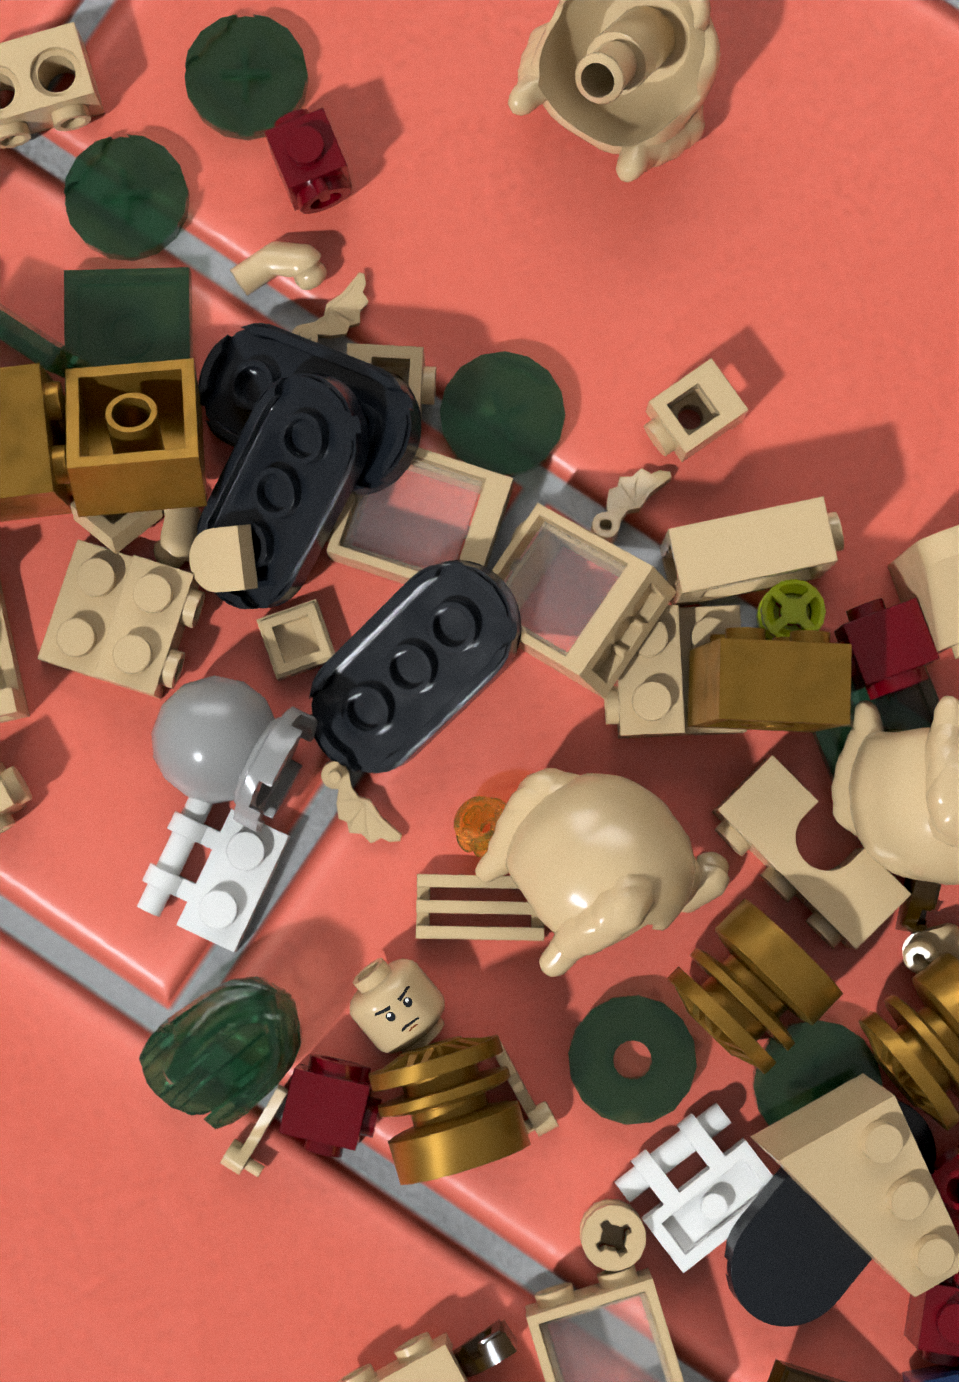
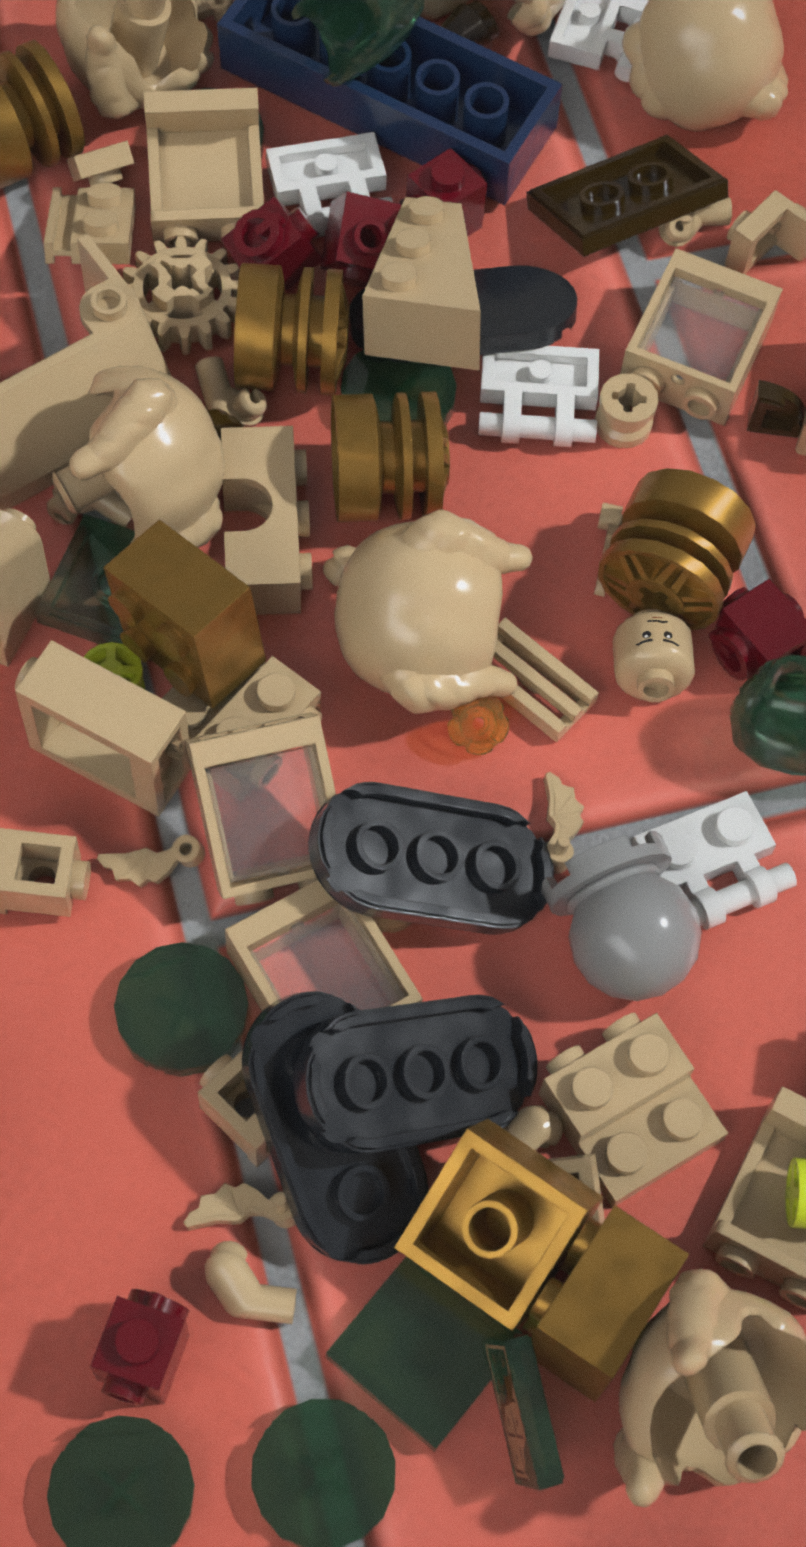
camera: 150 degrees left, 20 degrees down
tan tile [189,524,258,592] -> none
tan tile [256,599,335,681] -> none
clear green tile [568,995,697,1125] -> none
dark red brick [834,598,940,700] -> none

